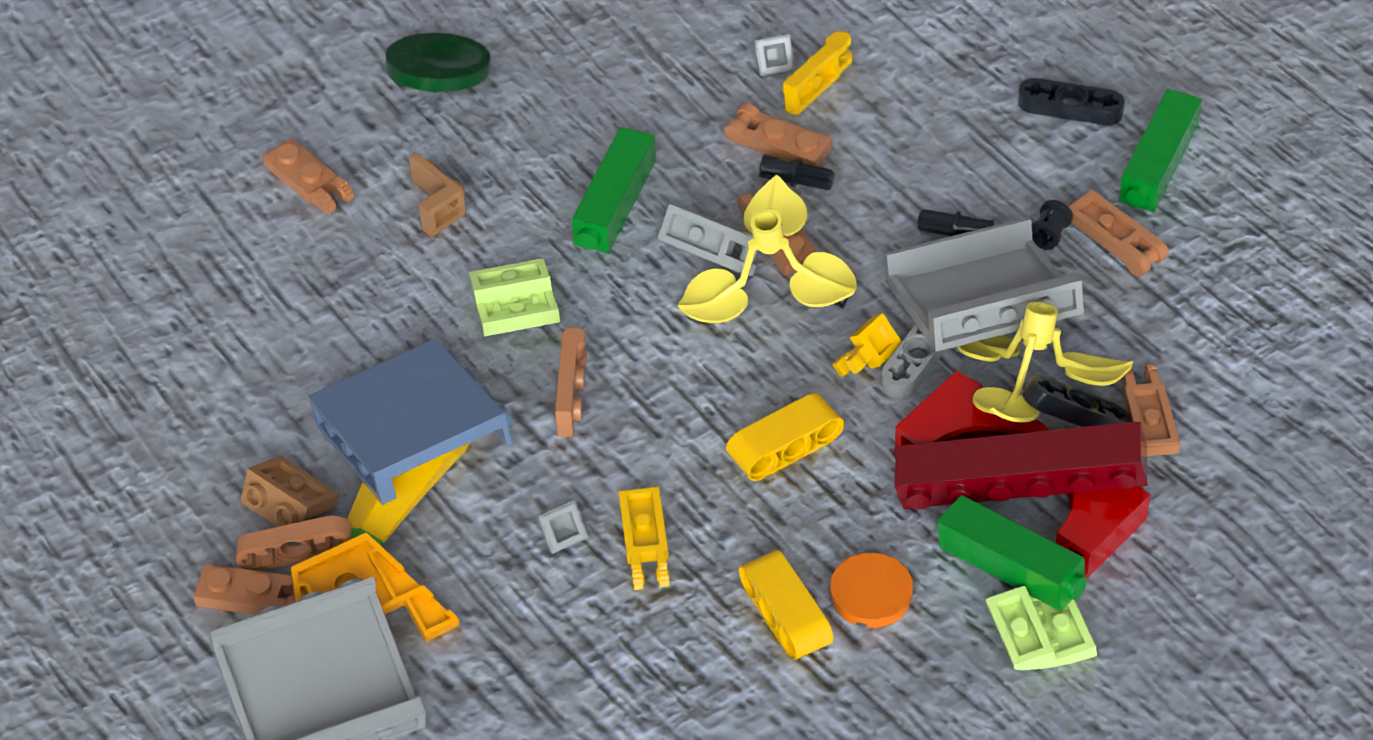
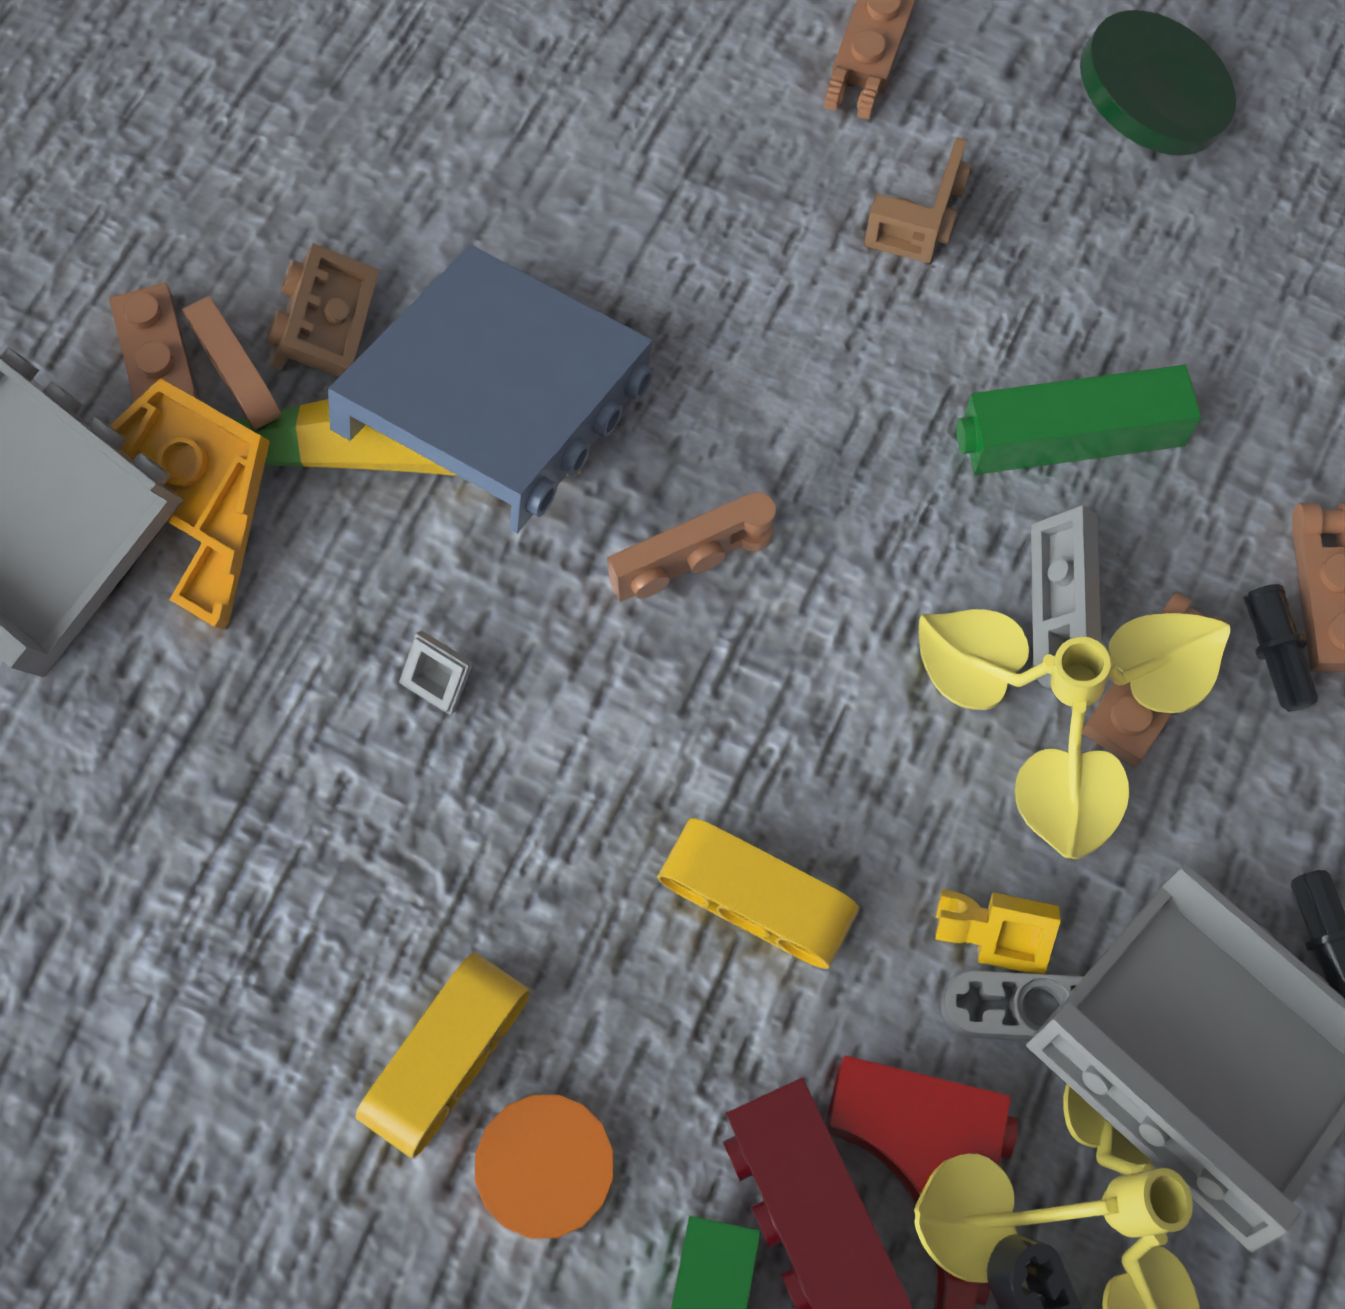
camera: 60 degrees right, 20 degrees up
yellowish green slope [469,258,560,337] -> none
yellow hinge [618,486,669,590] -> none

